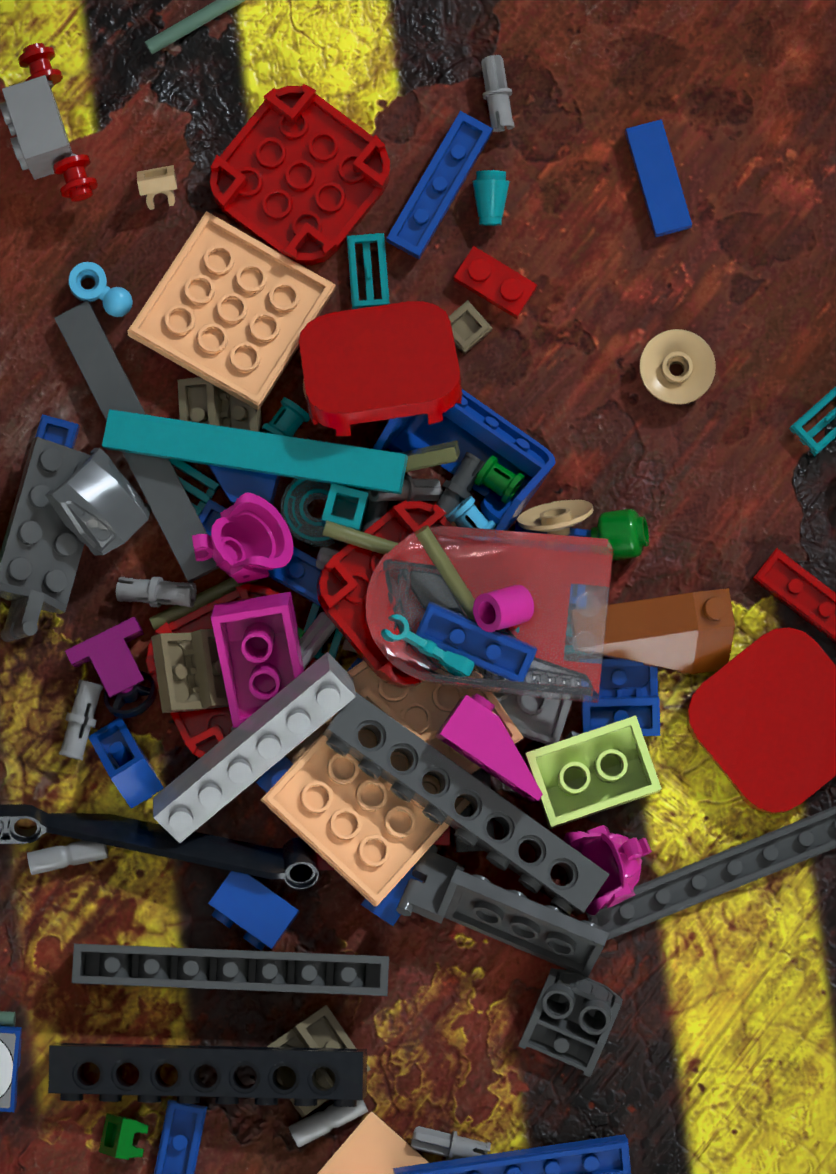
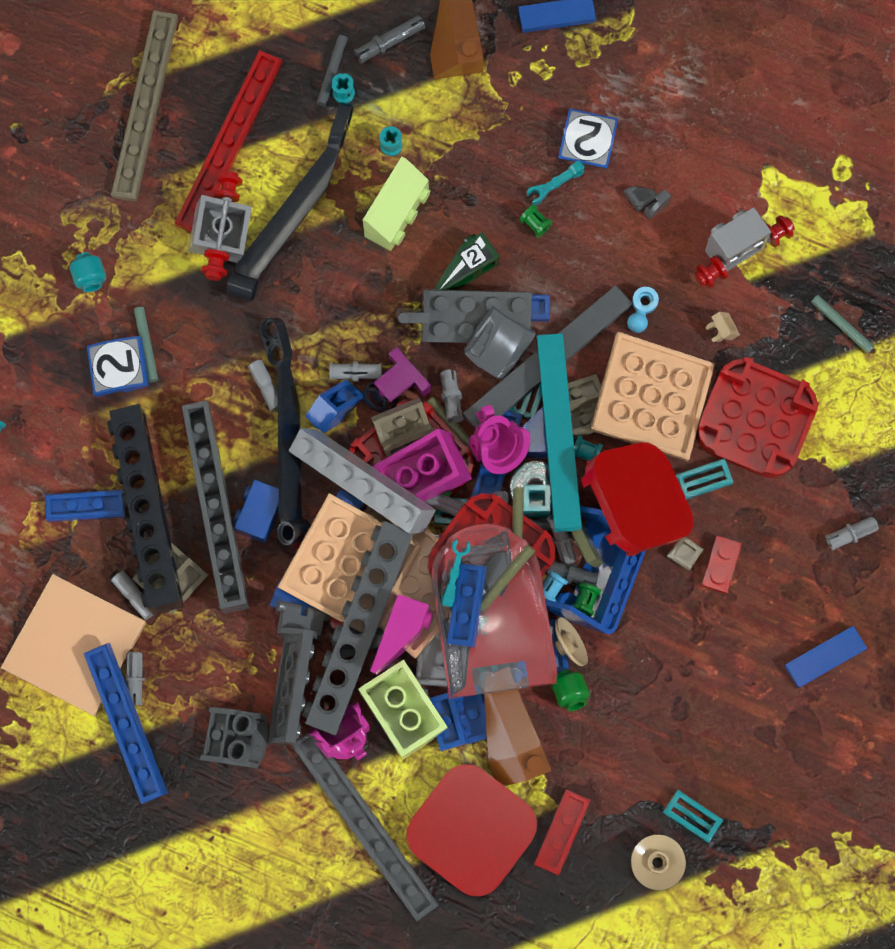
camera: 75 degrees right, 5 degrees down
green tile [99,1113,149,1160] -> none
blue plate [386,111,493,259] -> none
teal cone [472,170,510,226] -> none
dark pink brick [473,585,534,632] -> none
tan dish [639,329,716,405] -> none

